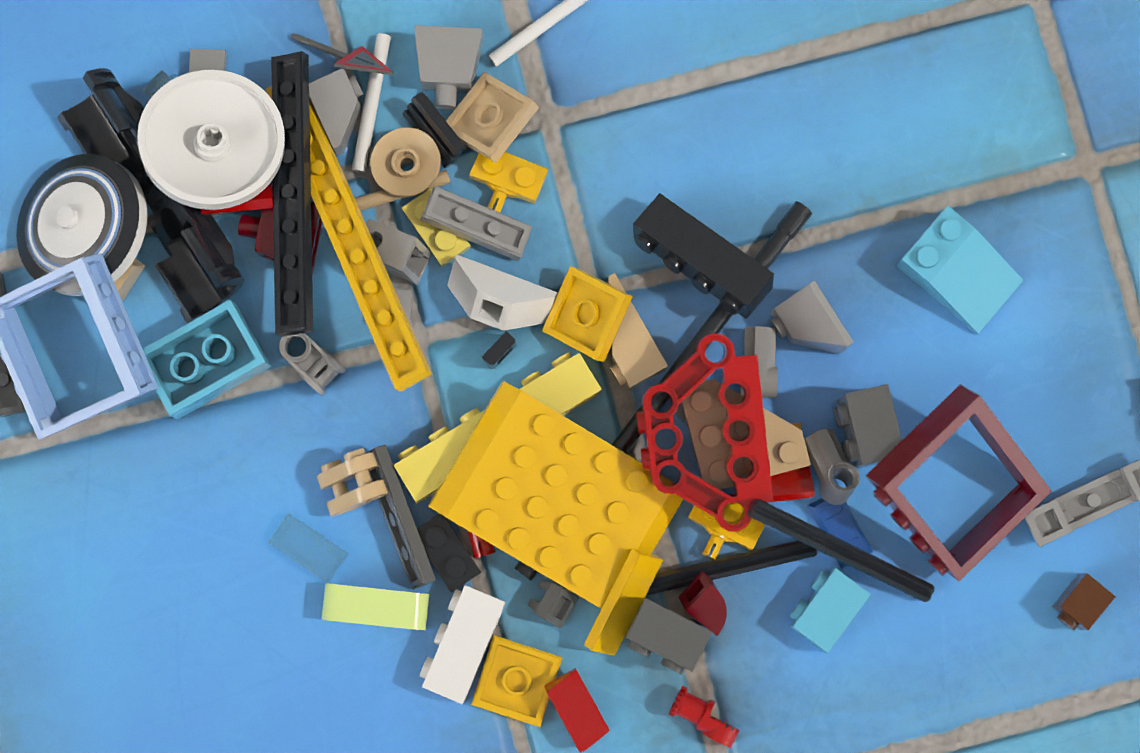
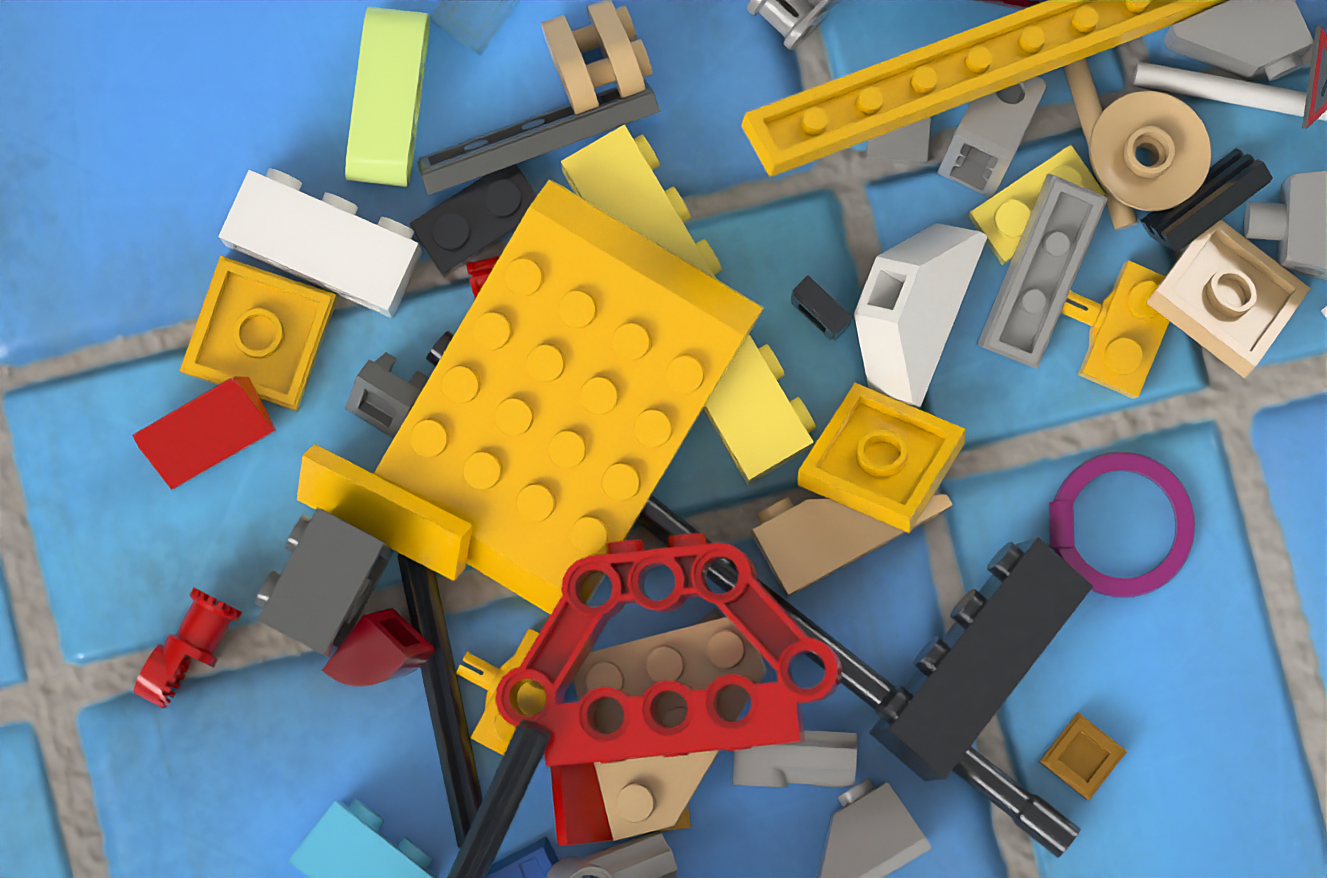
camera: 90 degrees right, 0 degrees up
none -> pearl gold tile [1038,713,1127,800]
none -> magenta piece [1049,452,1195,598]

